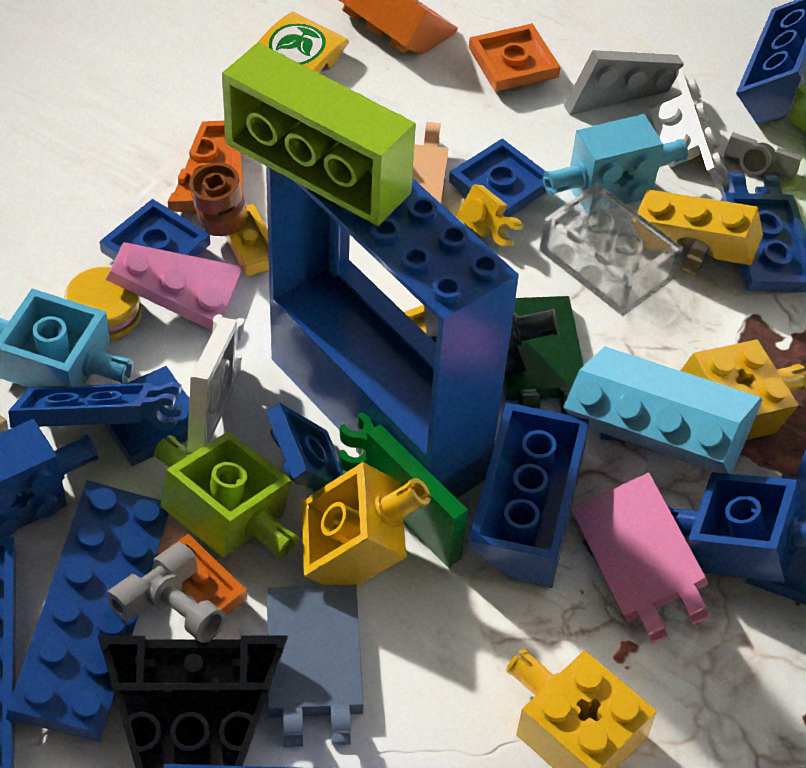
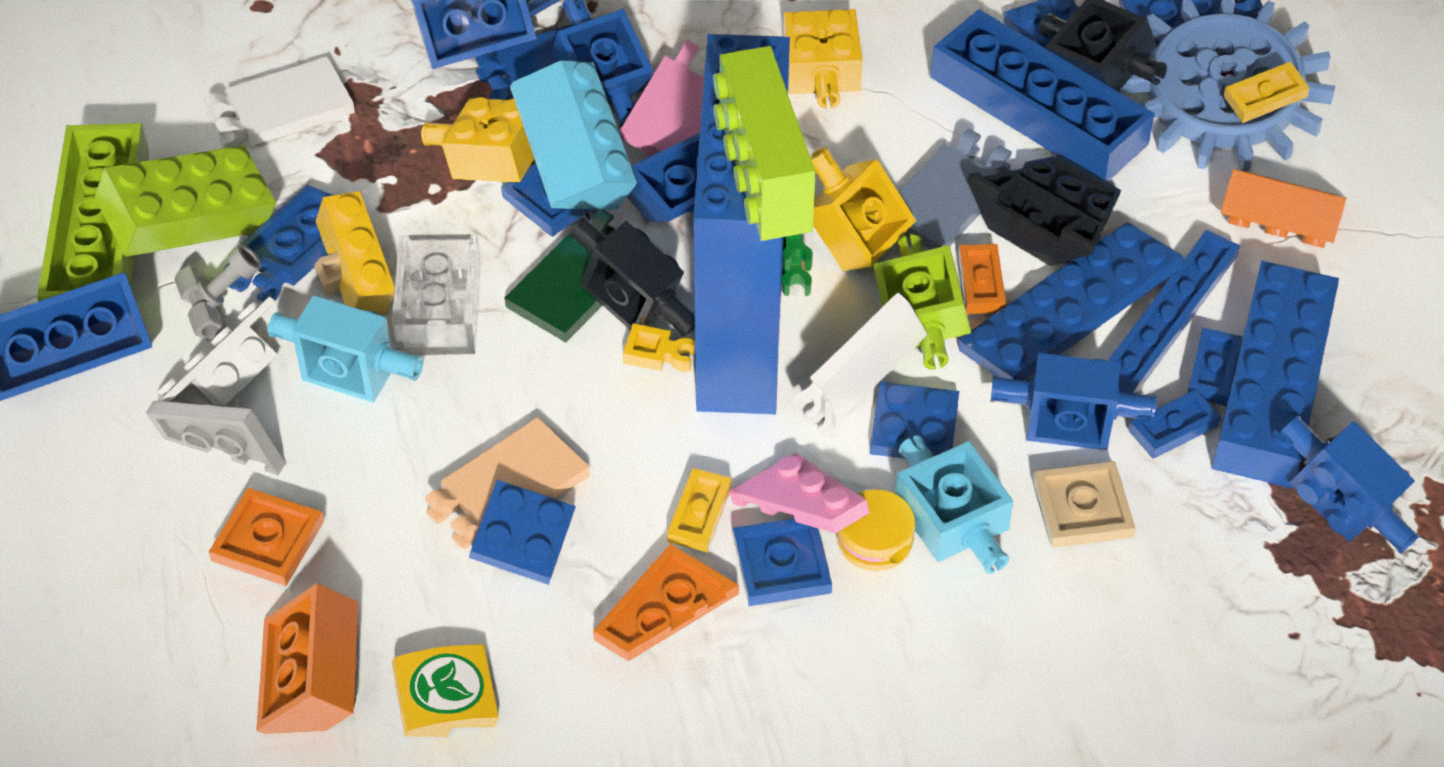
camera: 135 degrees left, 0 degrees up
blue tile [8,382,184,430] -> none
light grey bar [107,542,225,643] -> none
dark orange wheel [189,163,248,237] -> none
blue plate [266,402,345,492] -> none
blue plate [449,138,546,217] -> none
yellow plate [456,184,523,246] -> none

